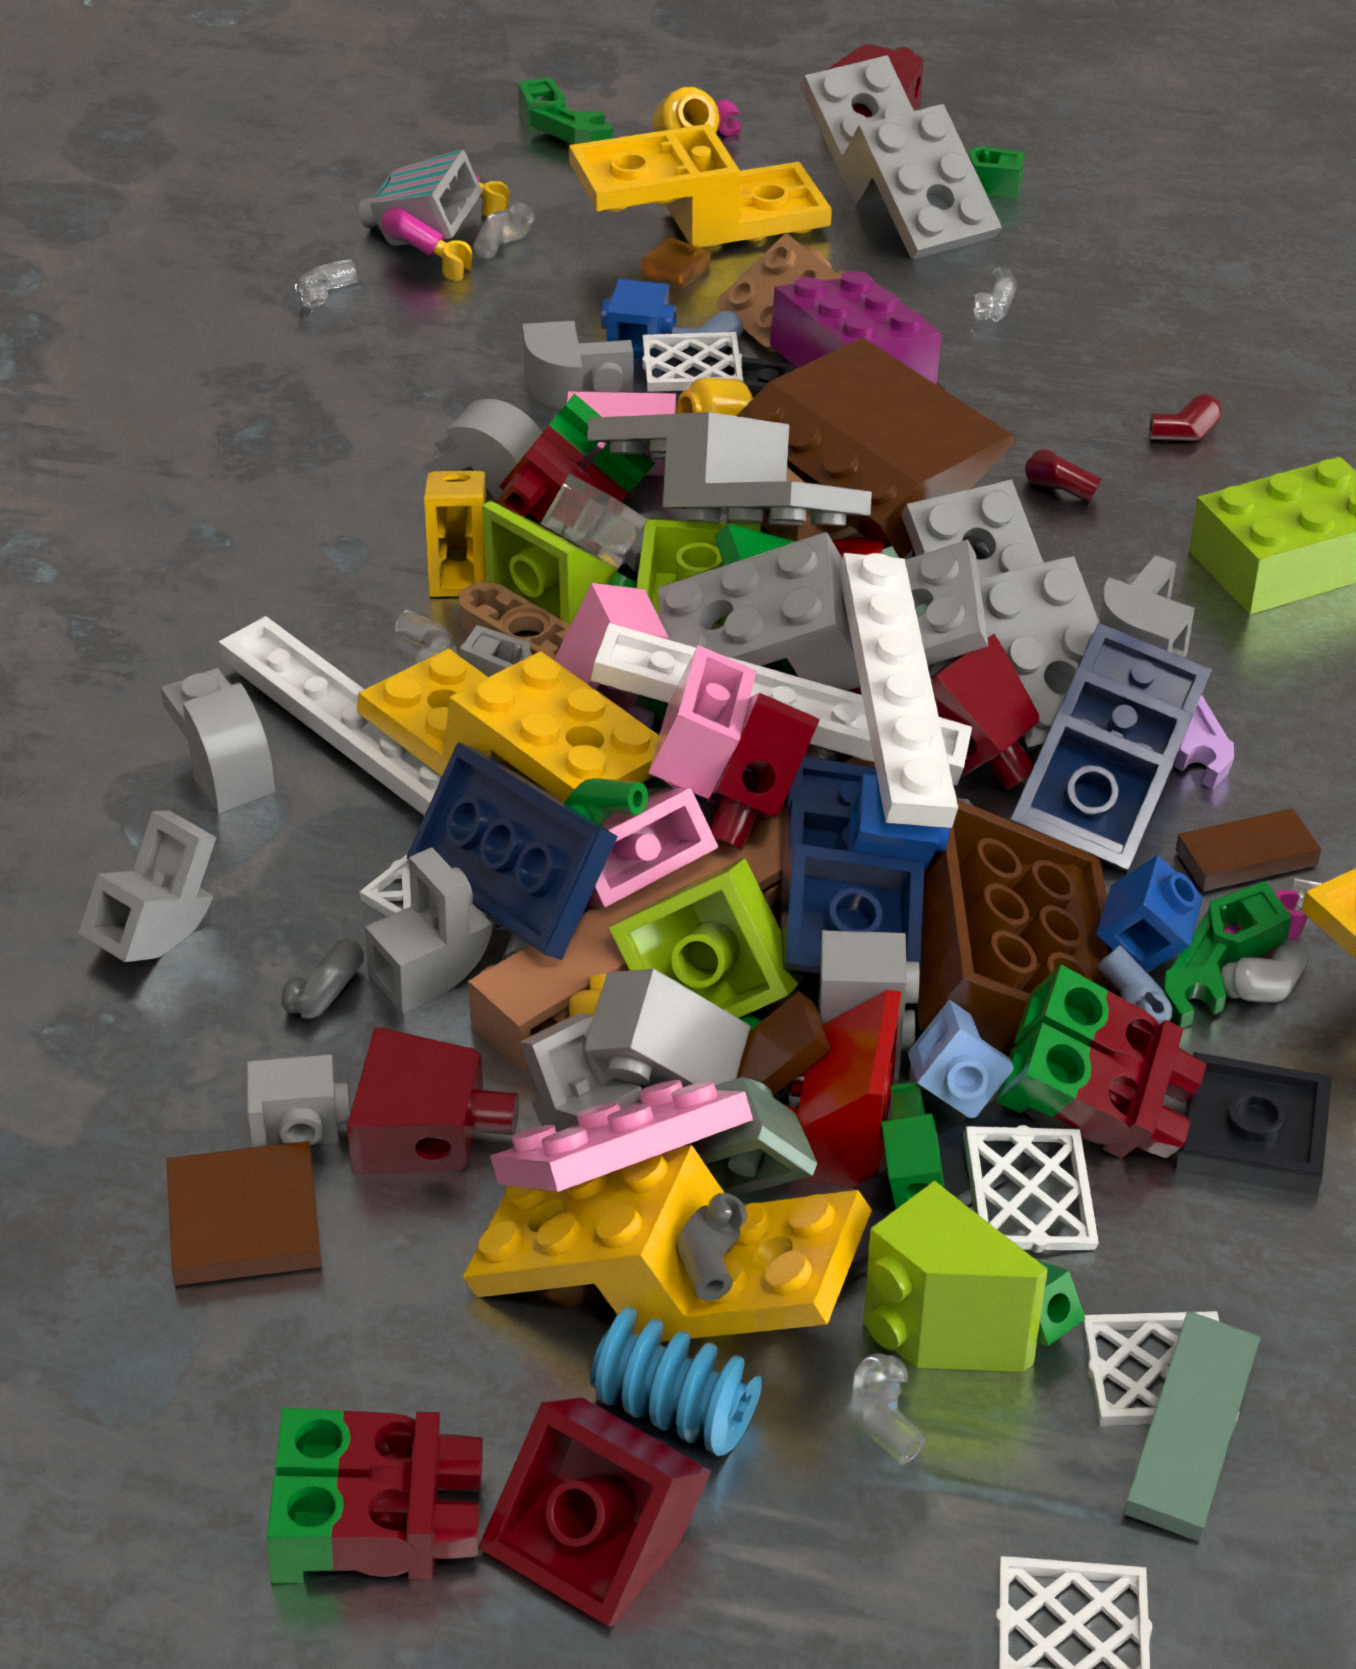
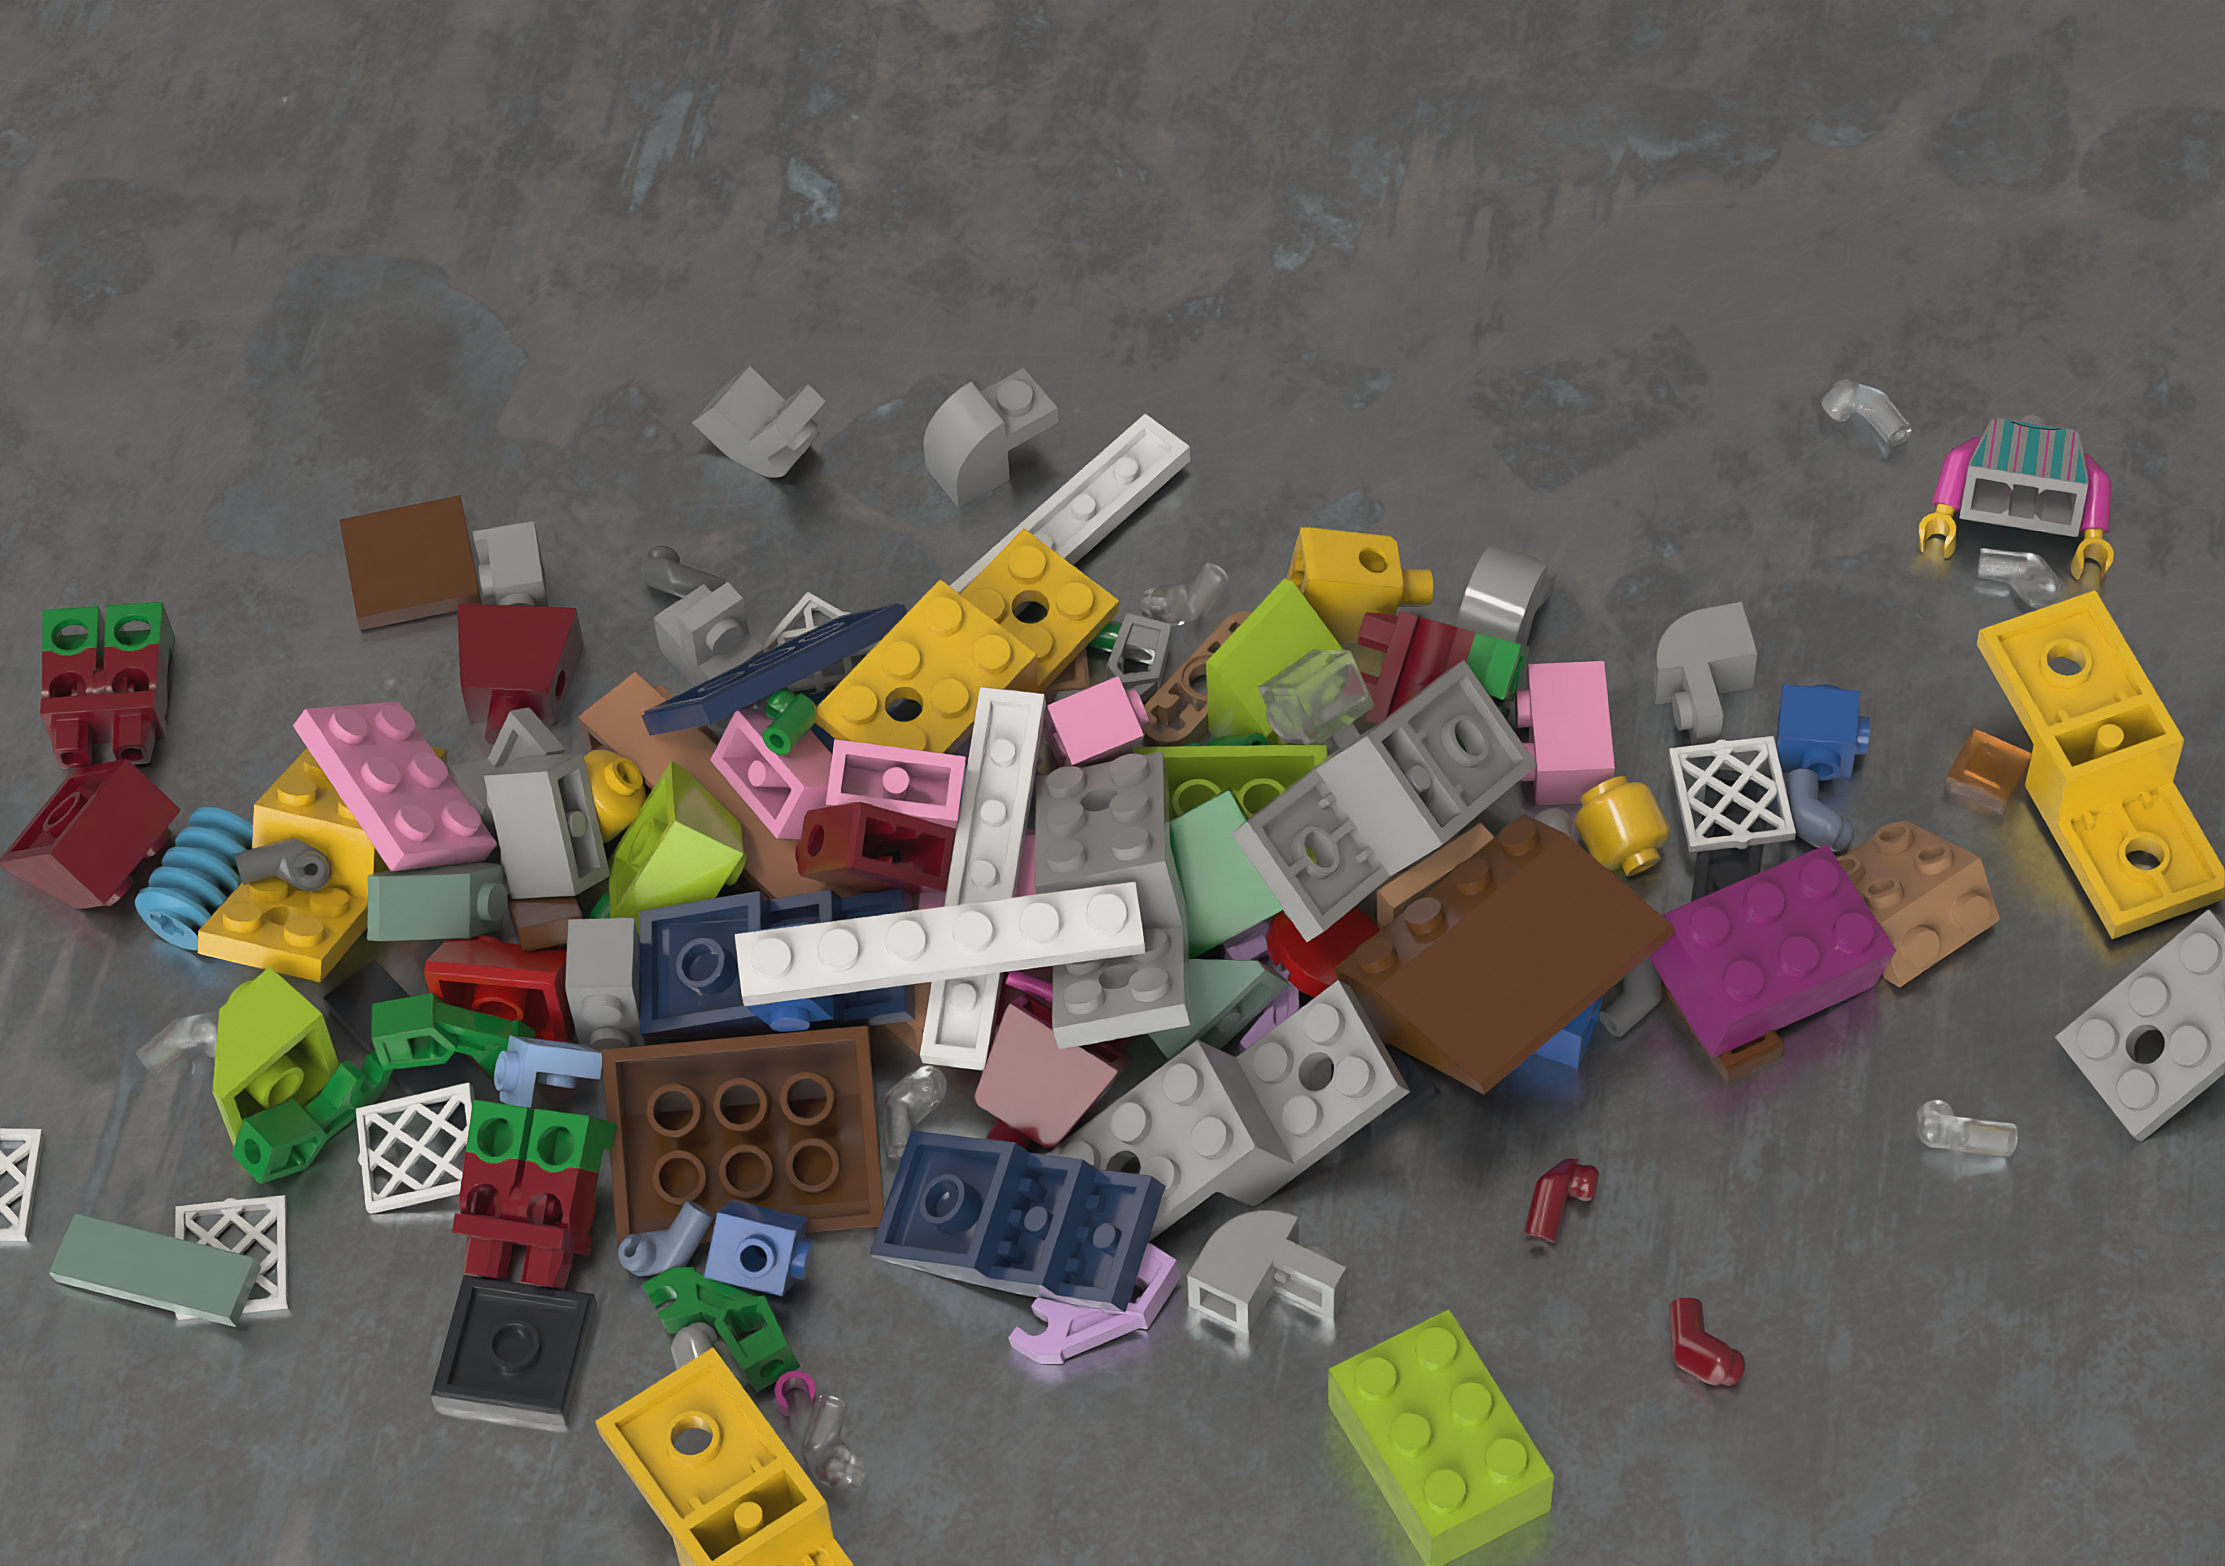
camera: 90 degrees right, 15 degrees up
reddish brown tile [1175,808,1322,892] -> none

